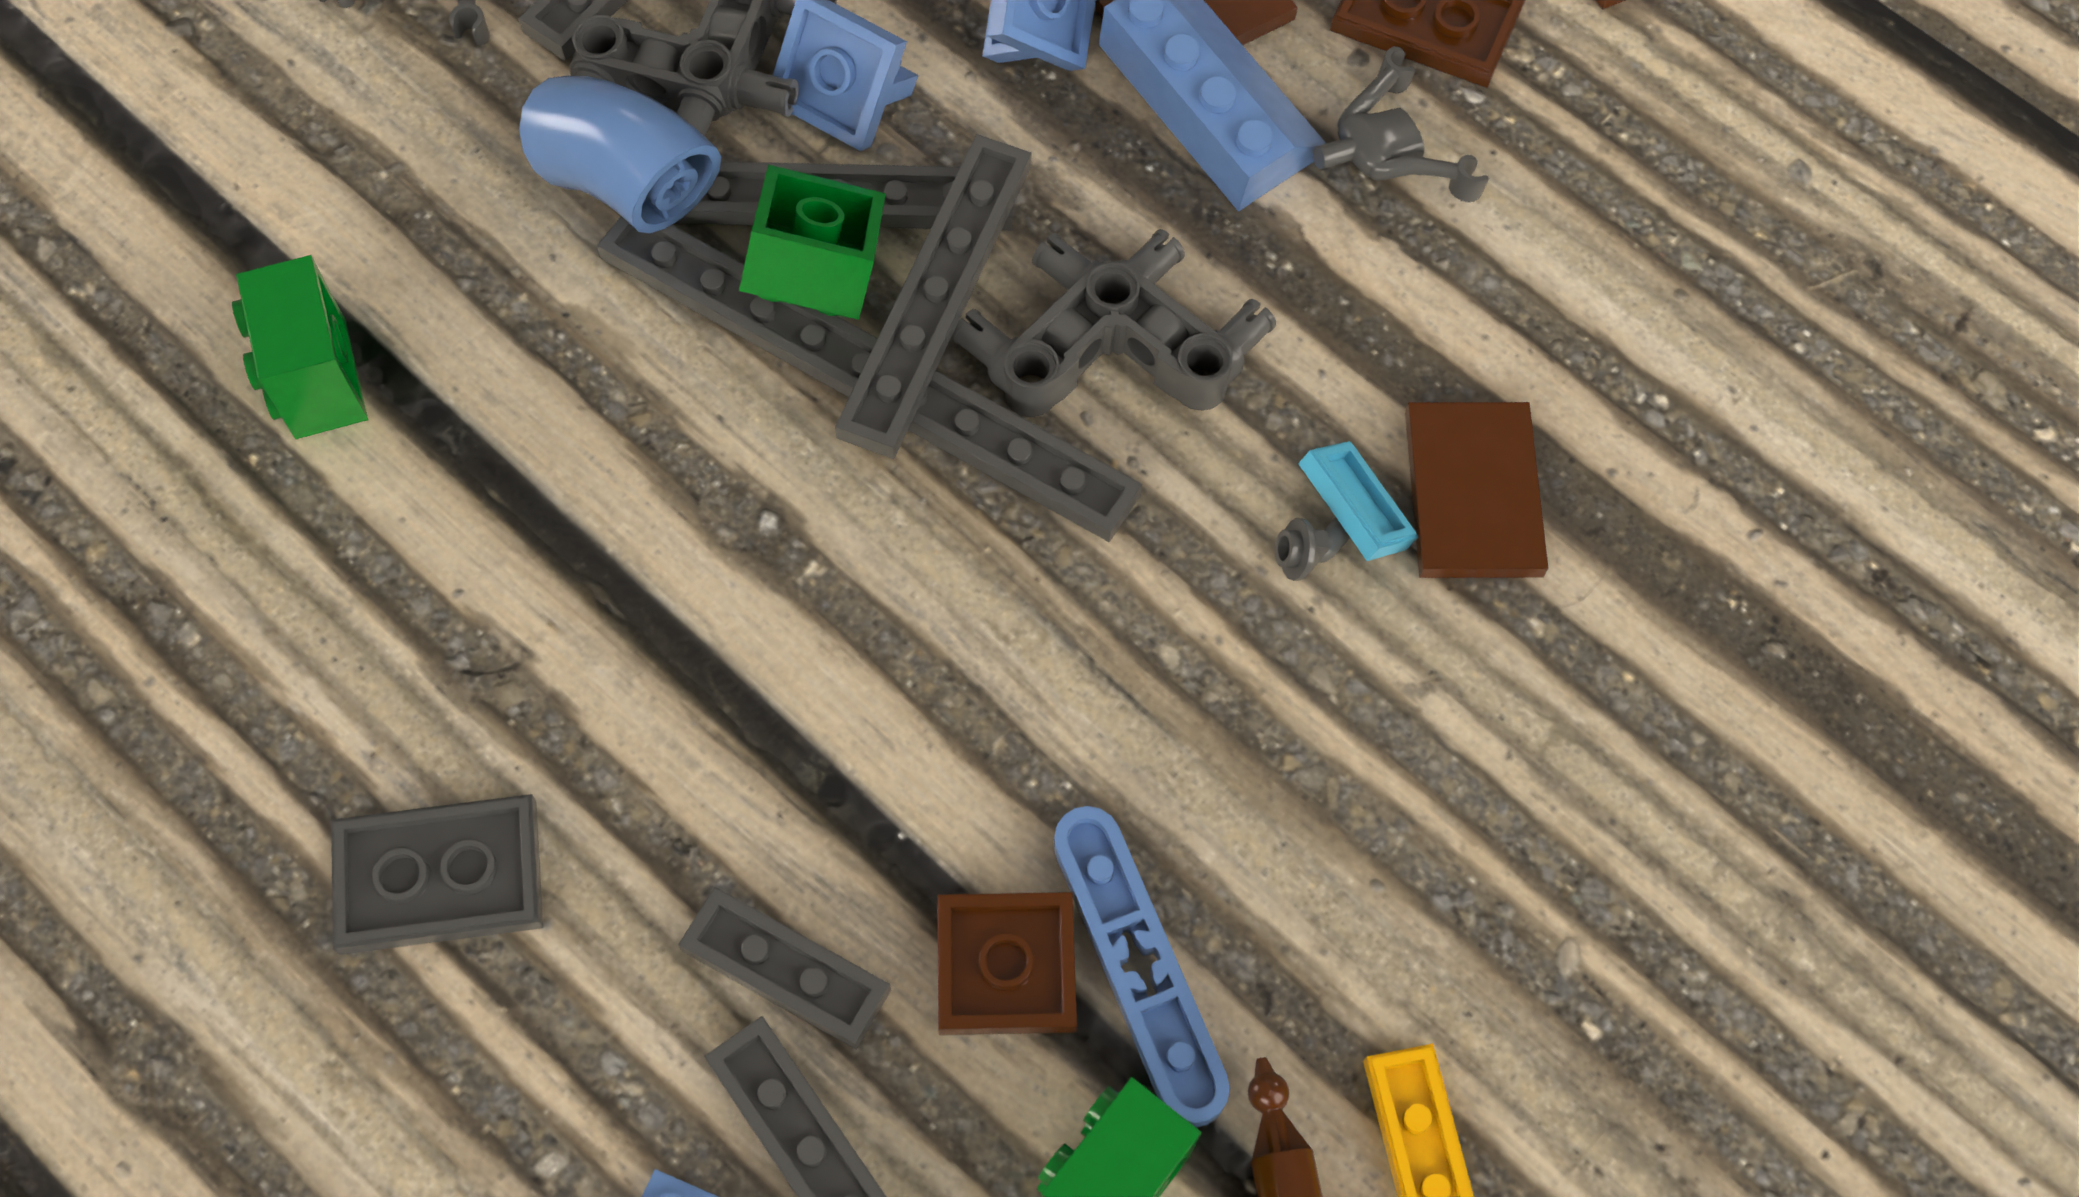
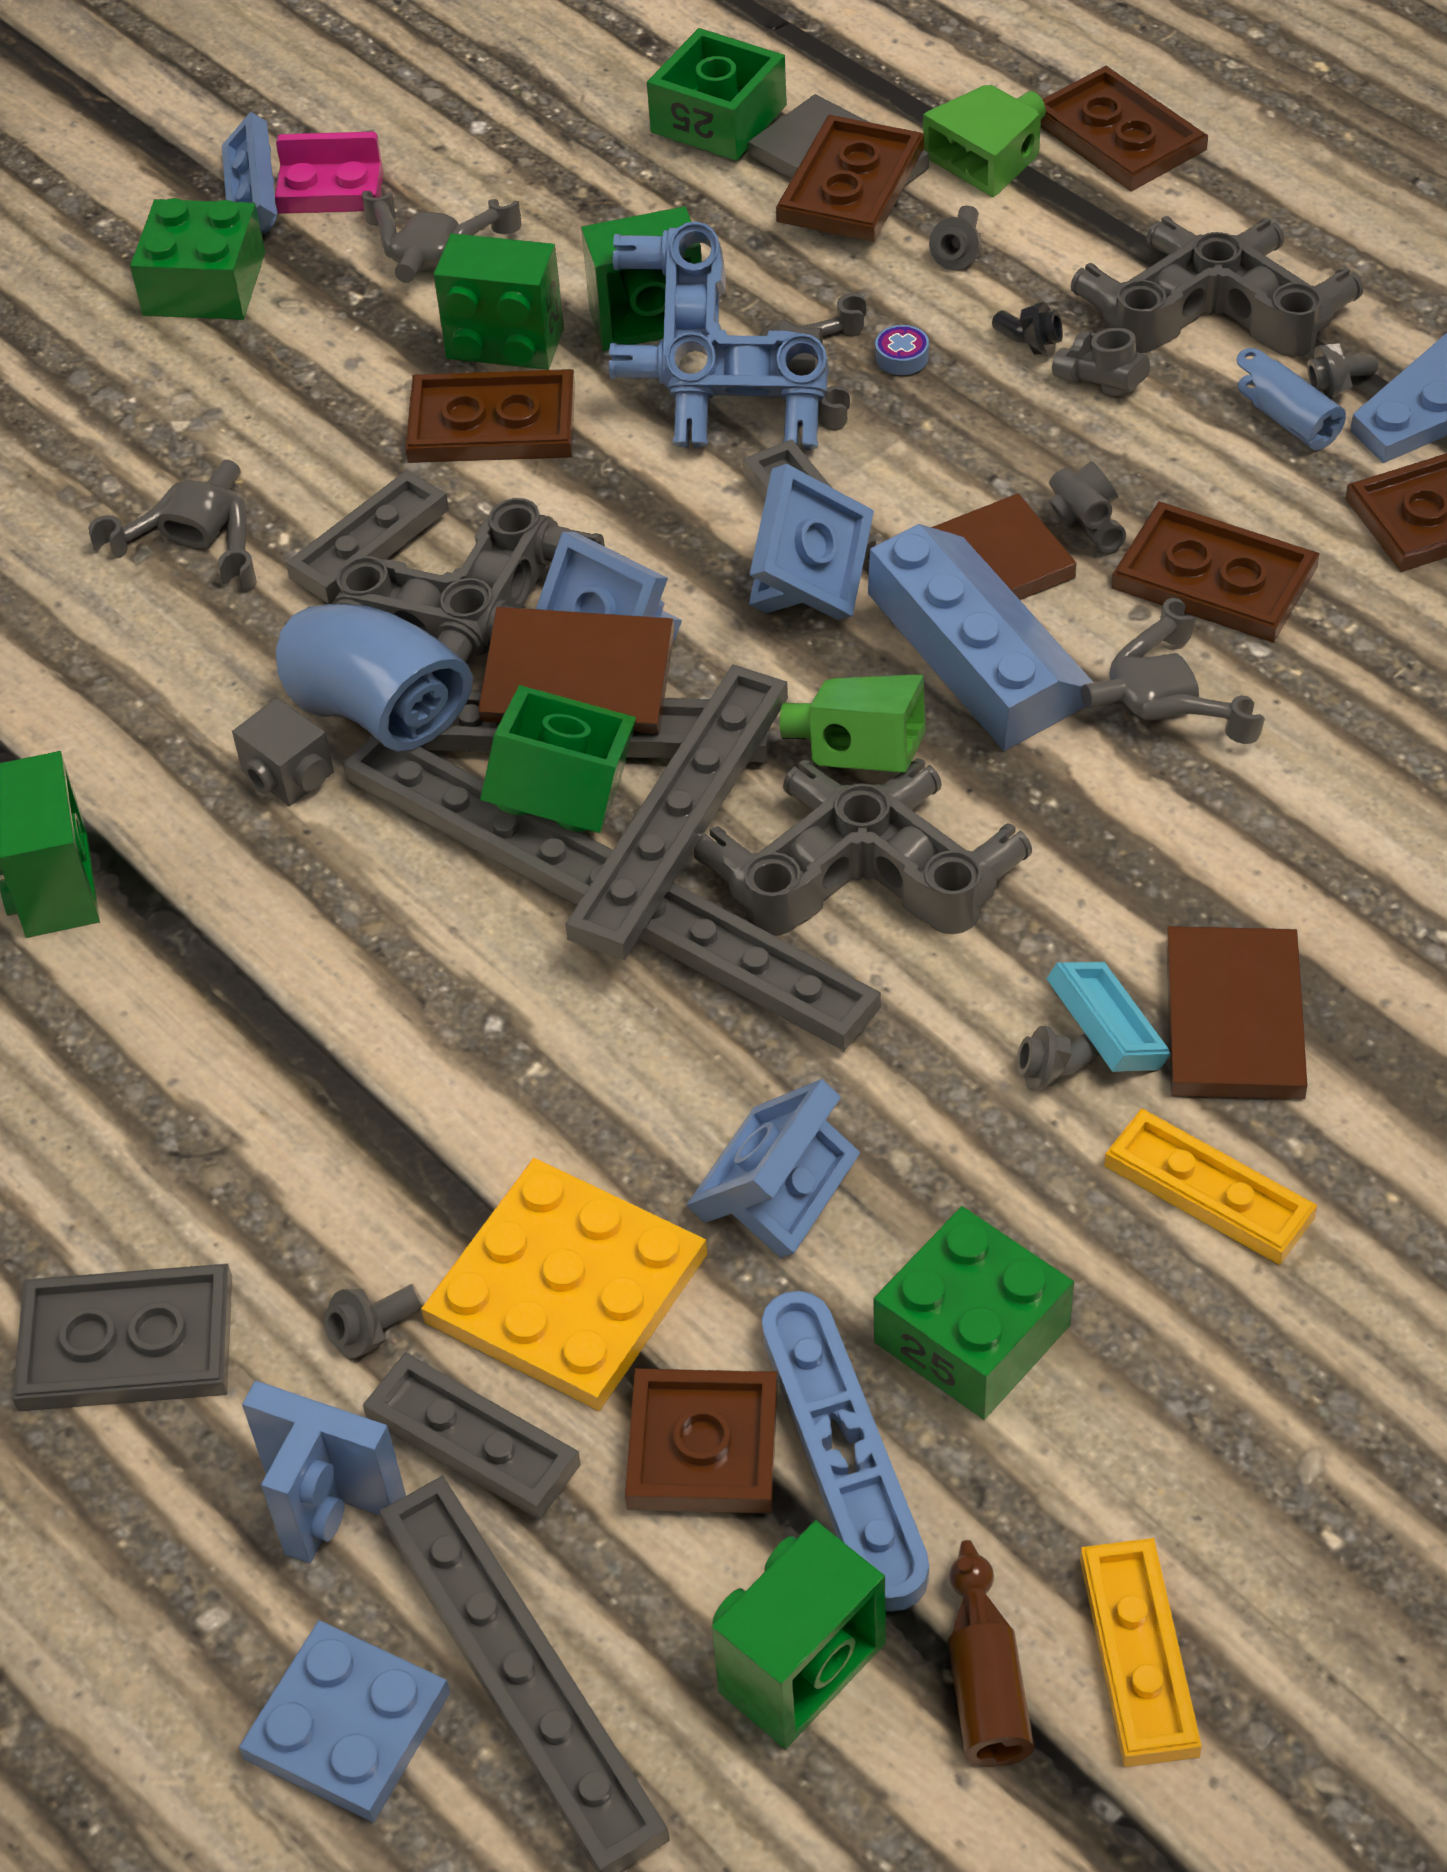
camera: 10 degrees right, 15 degrees down
none -> dark grey brick [232,697,334,806]
none -> medium blue bracket [242,1380,406,1564]
none -> dark grey plate [324,1284,424,1358]
none -> yellow plate [421,1157,708,1412]
none -> reddish brown tile [478,607,675,734]
none -> medium blue bracket [686,1079,860,1258]
none -> bright green torso [780,675,926,772]
none -> green brick [873,1206,1074,1421]
none -> yellow tile [1104,1108,1317,1265]

